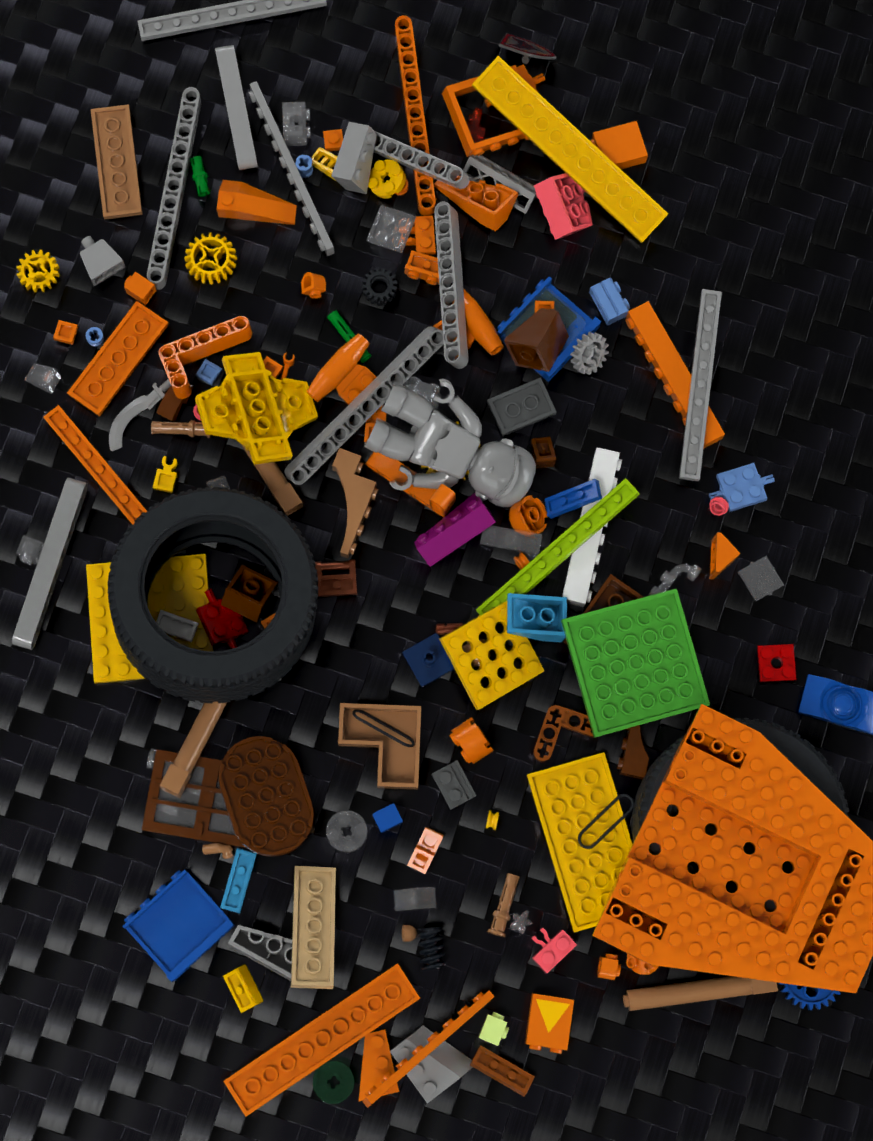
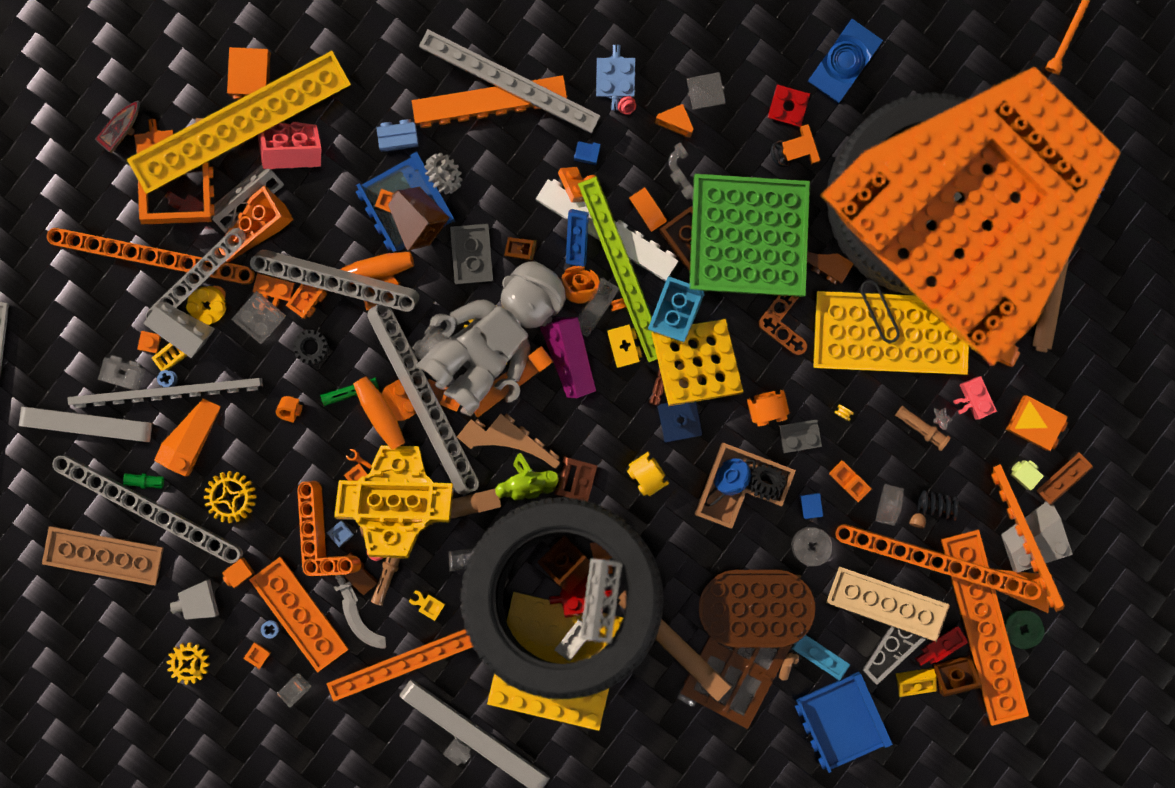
camera: 65 degrees left, 10 degrees up
none -> lime piece [495,453,558,500]
none -> orange plate [558,167,596,203]
none -> blue panel [574,142,600,165]
none -> light grey fence [580,559,622,643]
none -> yellow brick [607,325,642,368]
none -> yellow brick [627,452,669,496]
none -> orange slope [629,187,667,232]
none -> blue tile [714,458,751,496]
none -> black tyre [748,464,786,501]
none -> orange piece [771,124,820,167]
none -> orange beam [836,524,1041,600]
none -> red hinge [915,626,968,666]
none -> reddish brown slope [933,655,982,697]

